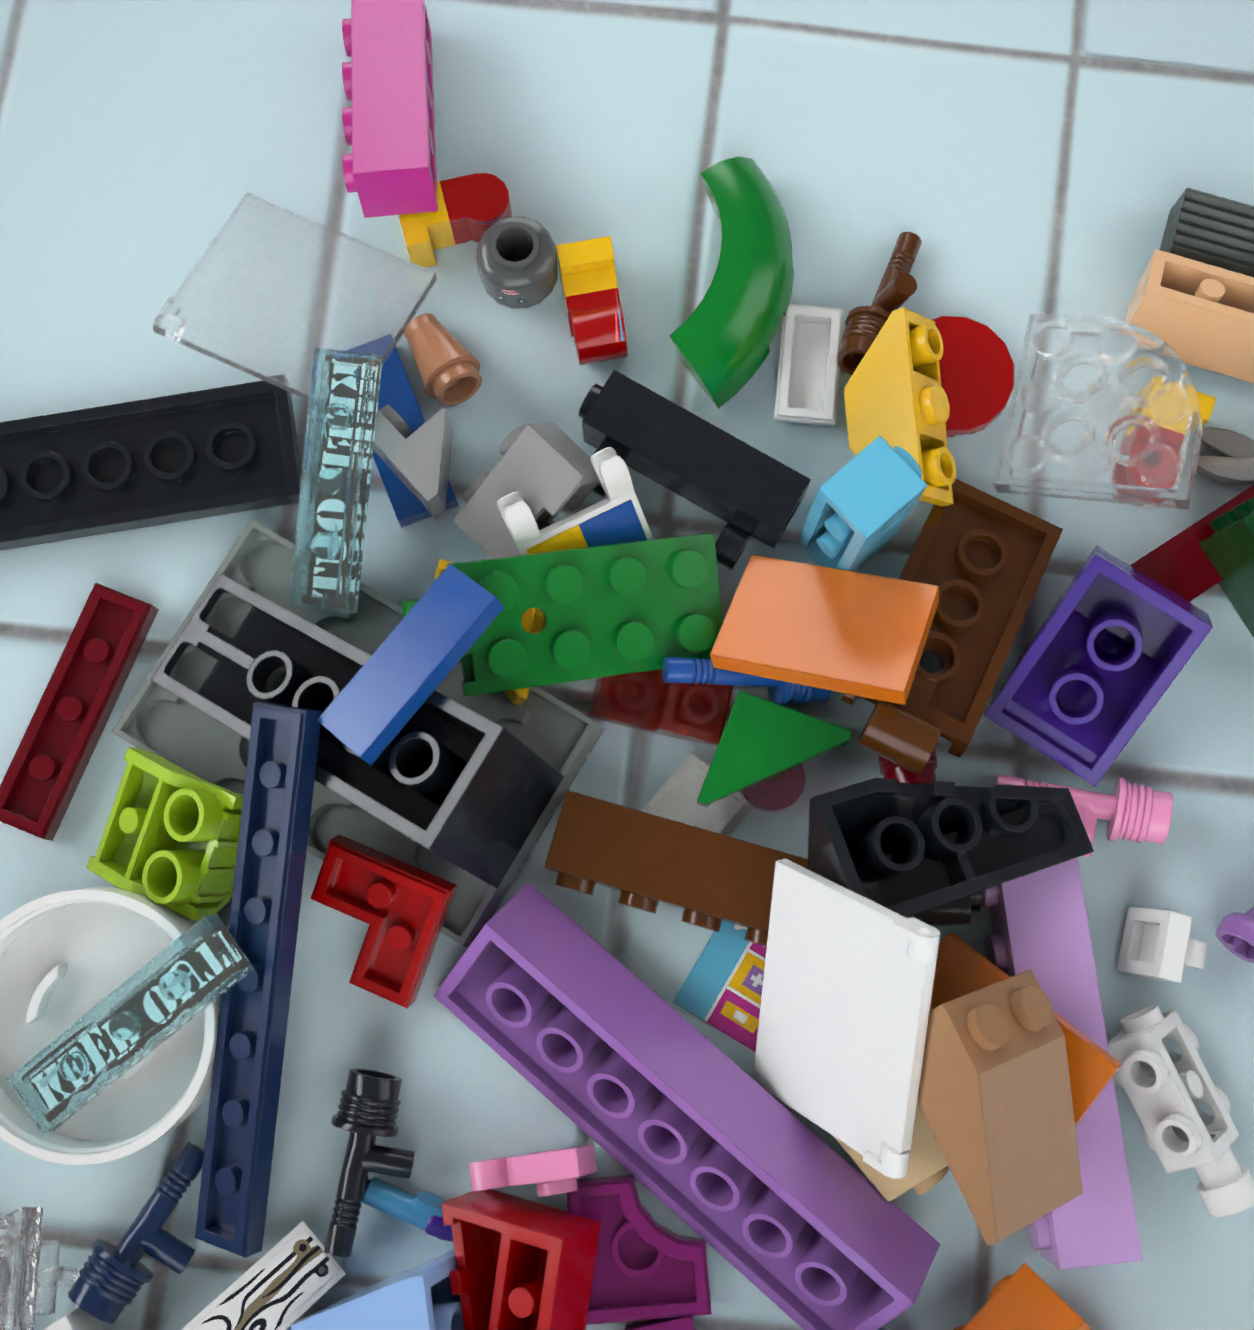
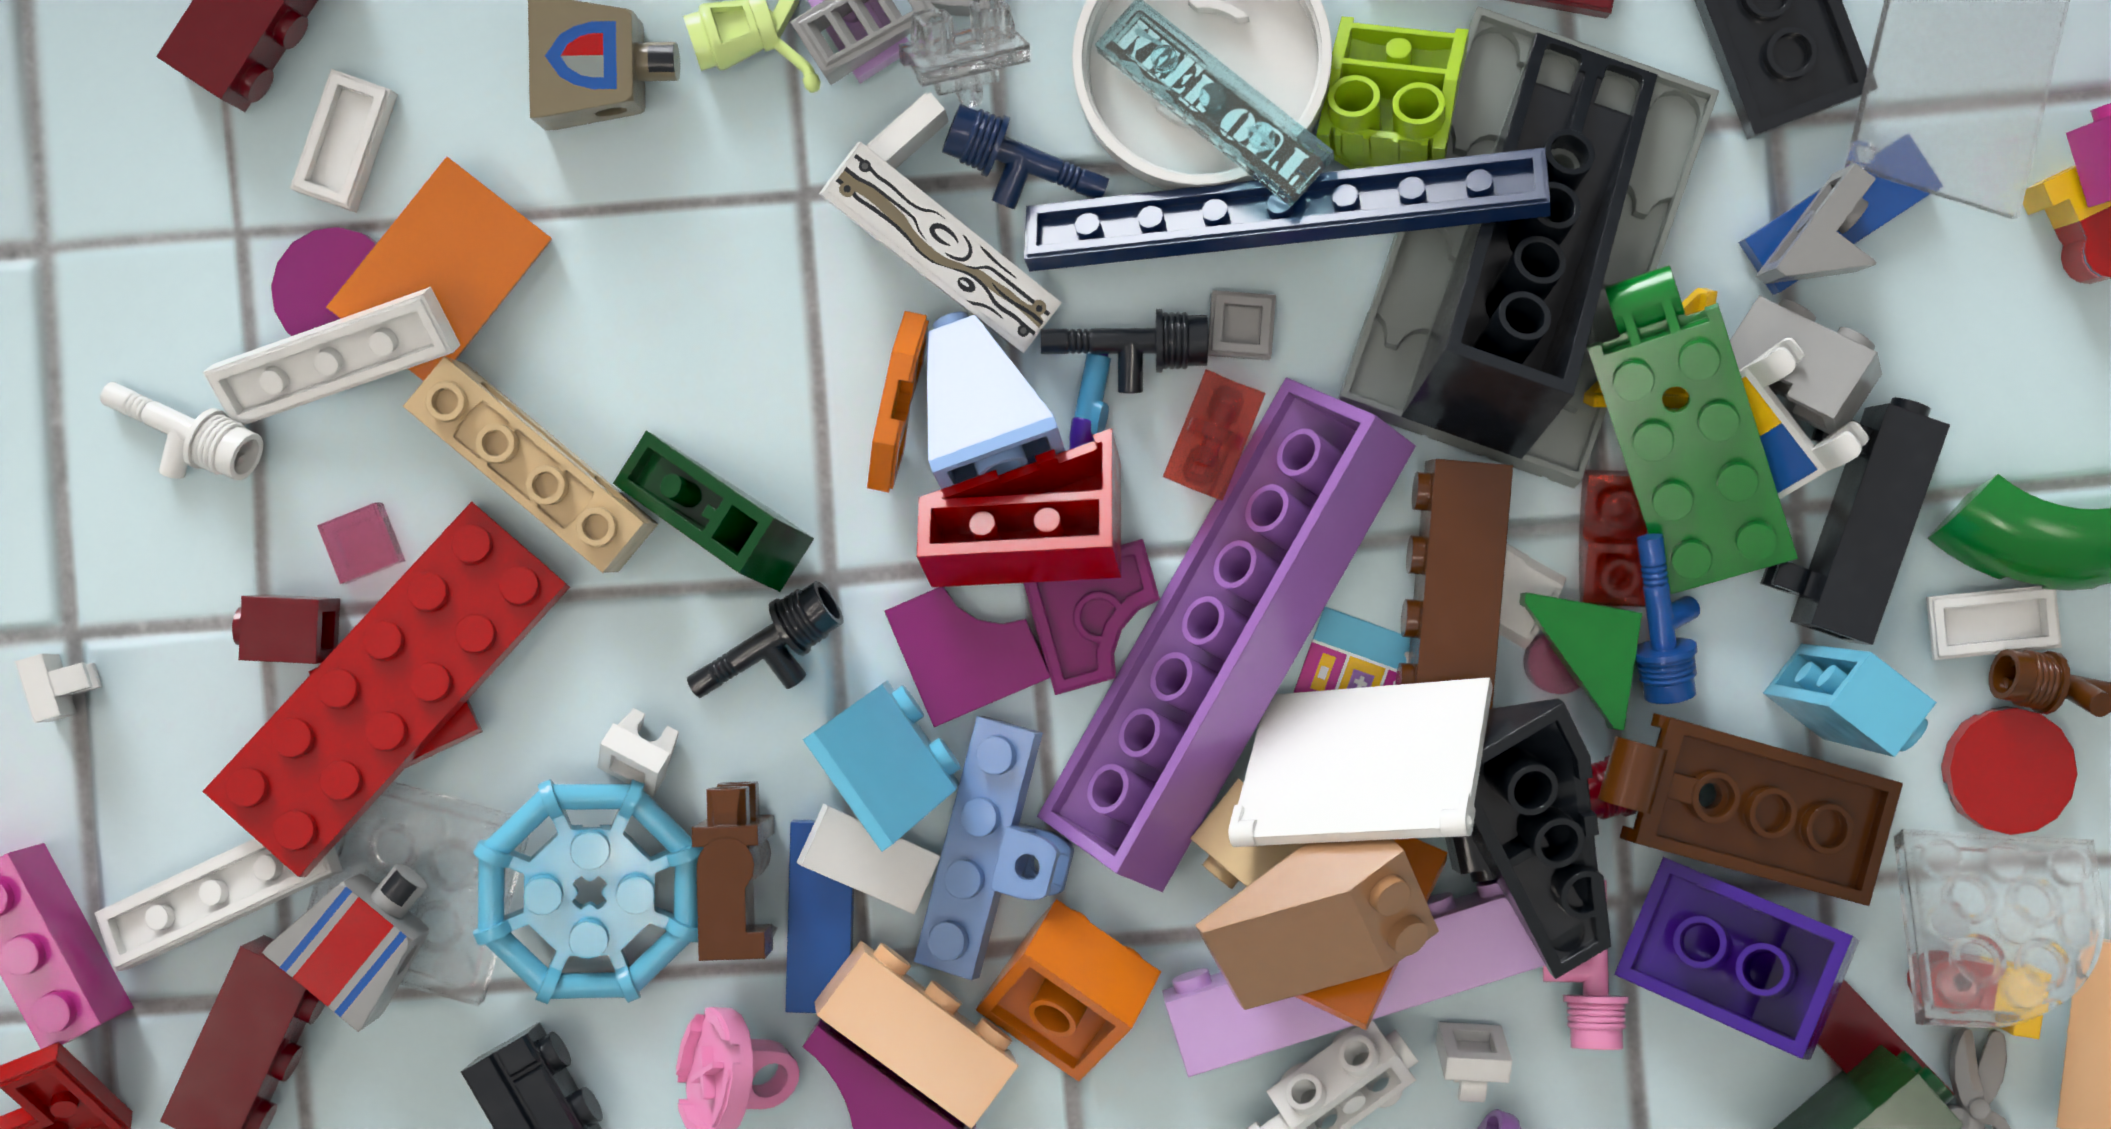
camera: 75 degrees right, 10 degrees up
clear light blue tile [289,348,383,614] -> none
red tile [310,834,457,1009] -> none
tile [317,564,504,765] -> none
nougat cone [404,313,482,406] -> none
bright pink plate [469,1144,597,1196] -> none
dark grey head [477,216,558,309] -> none
leg [556,236,628,365] -> none
orange tile [710,555,939,705] -> none
yellow slope [844,307,956,507] -> none
none -> clear red hips [1162,369,1266,501]
none -> light grey tile [1208,290,1276,360]

